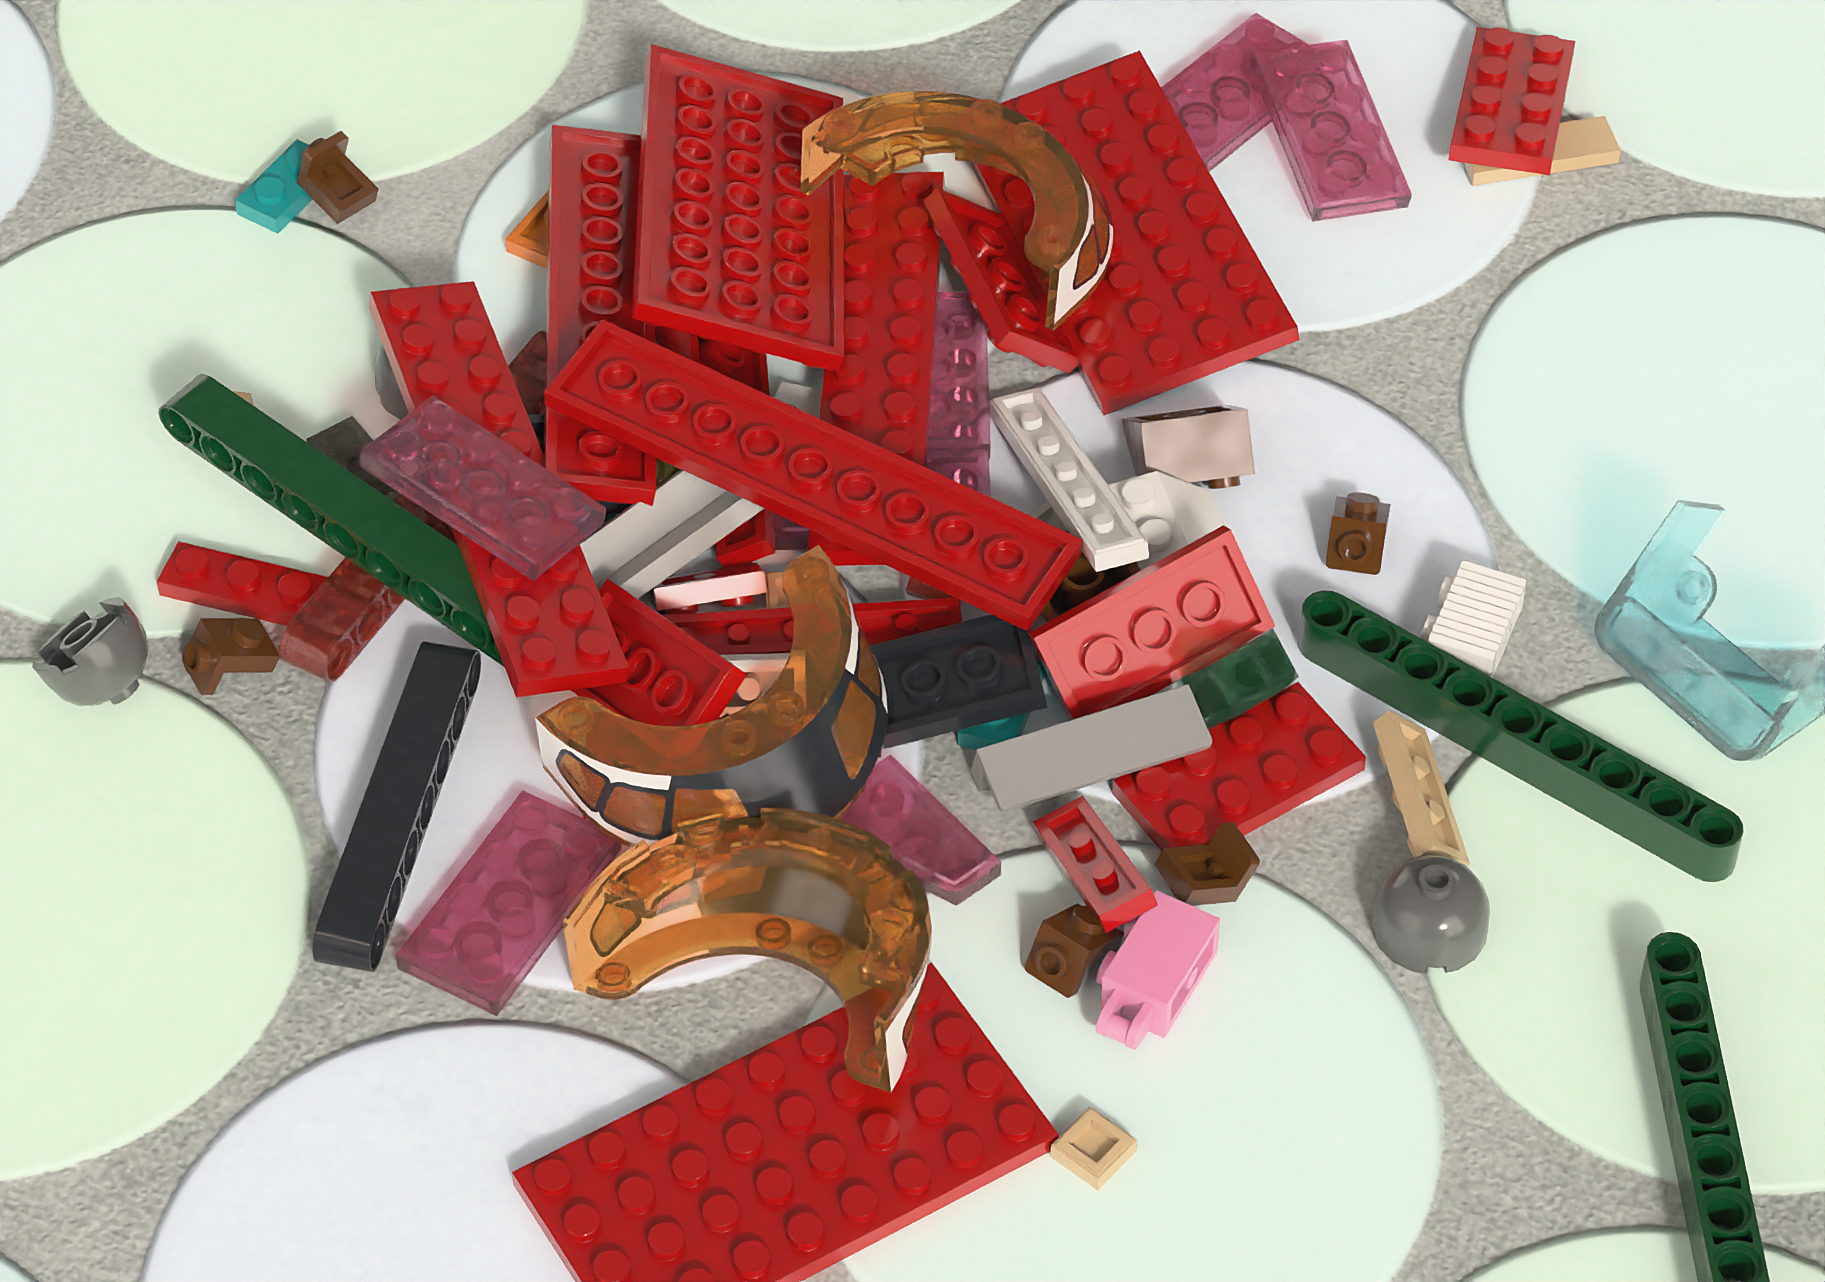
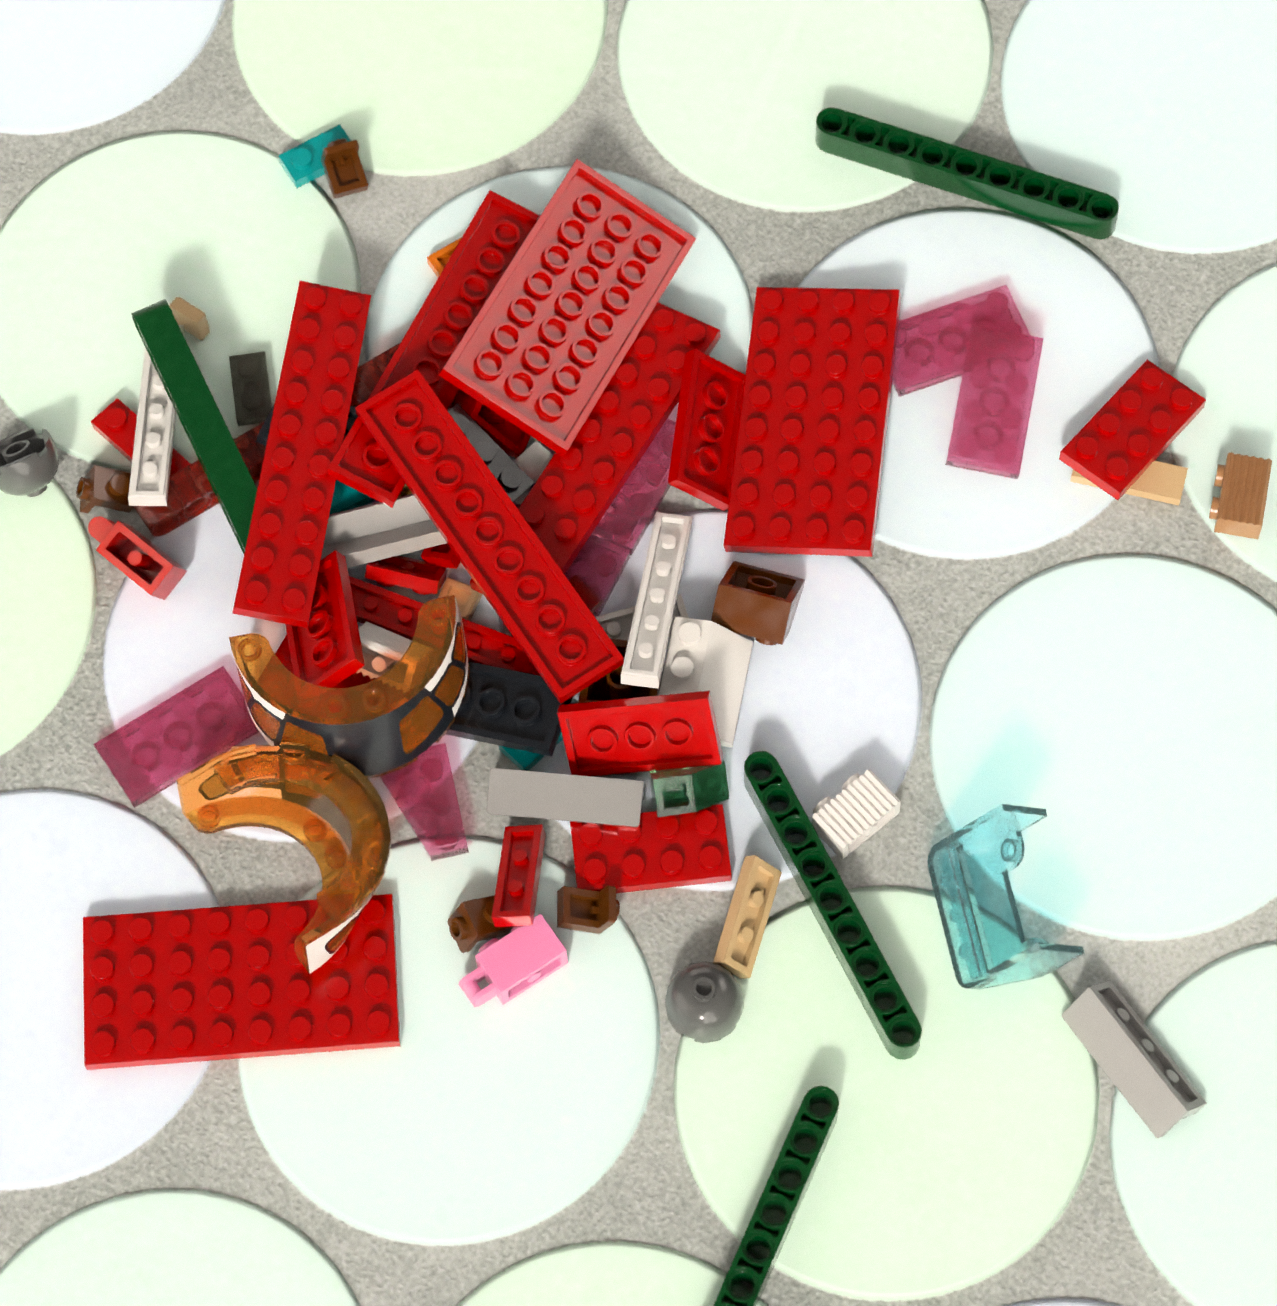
camera: 30 degrees right, 15 degrees up
black beam [312,641,481,972] -> none
clear pink plate [359,396,606,581] -> none
clear orange windscreen [800,91,1113,331] -> none
tan tile [1051,1106,1137,1191] -> none
reddish brown bracket [1326,492,1391,575] -> none
none -> brick [88,516,187,600]
none -> white tile [128,325,185,506]
none -> medium nougat brick [1209,452,1272,539]

